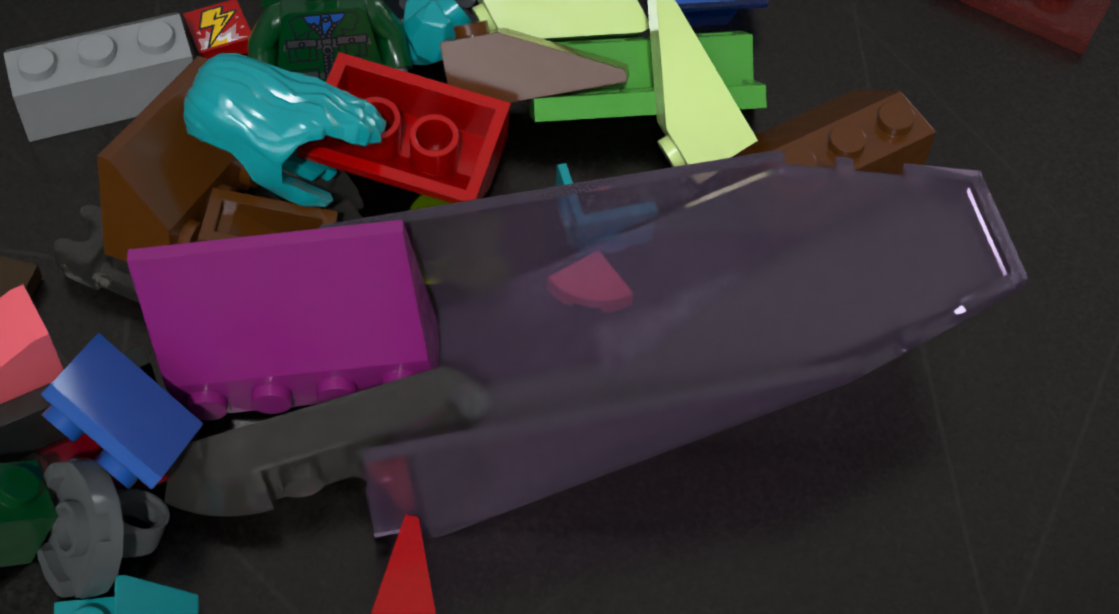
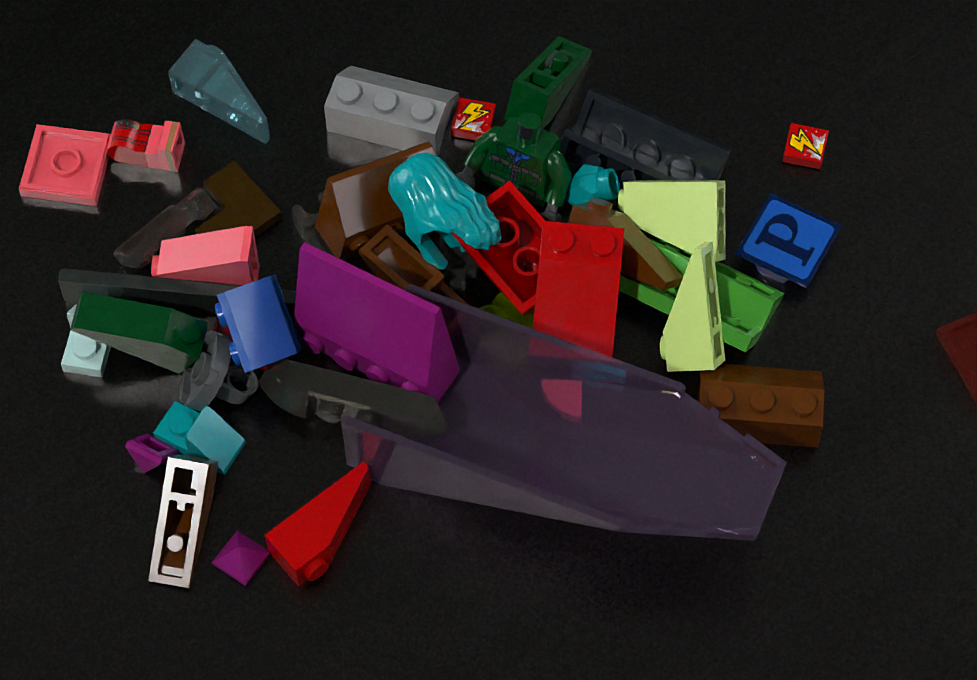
camera: 40 degrees right, 5 degrees up
none -> red slope [531,221,625,360]

